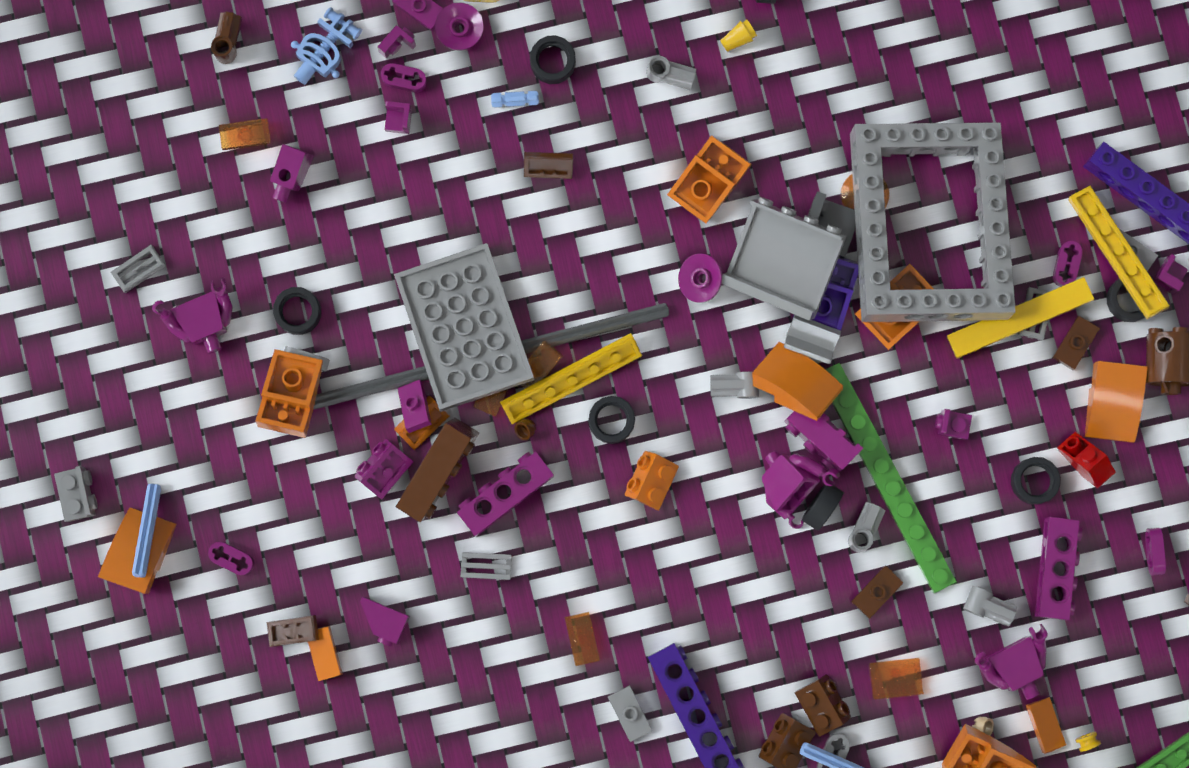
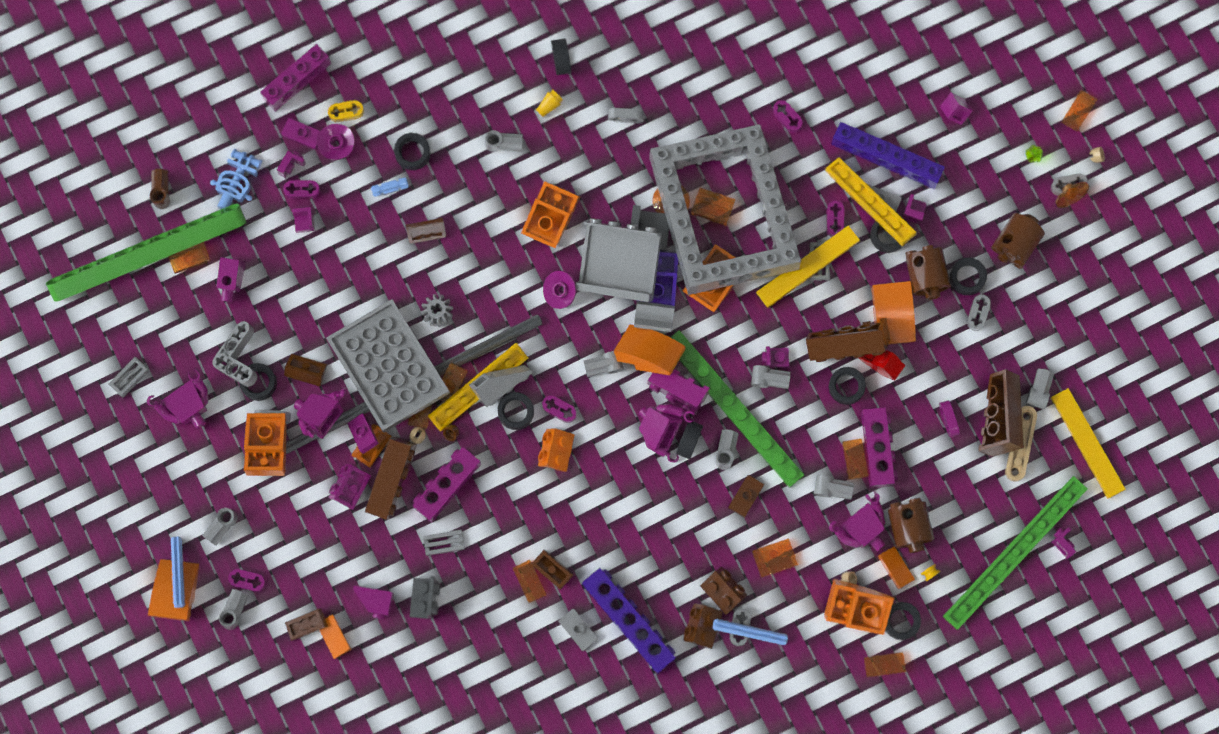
camera: 10 degrees left, 5 degrees down
light grey bracket [54,466,98,522] -> none
reddish brown plate [1052,316,1100,370] -> none
none -> bright green beam [46,204,247,302]
none -> light grey piece [202,508,237,546]
none -> light grey beam [213,321,257,387]
none -> light grey piece [219,589,248,630]
none -> reddish brown slope [284,354,327,386]
none -> magenta torso [294,388,346,439]
none -> tan hinge [409,427,426,444]
none -> dark grey bracket [410,576,440,619]
none -> light grey gear [421,294,453,327]
none -> light grey slope [469,365,533,407]
none -> reddish brown slope [531,549,574,590]
none -> magenta beam [542,395,576,423]
none -> light grey beam [608,108,644,123]
none -> clear orange plate [691,188,736,226]
none -> light grey piece [751,365,790,389]
none -> magenta beam [773,100,802,133]
none -> reddish brown wedge [806,318,890,362]
none -> clear orange plate [842,439,868,480]
none -> reddish brown cylinder [888,498,935,554]

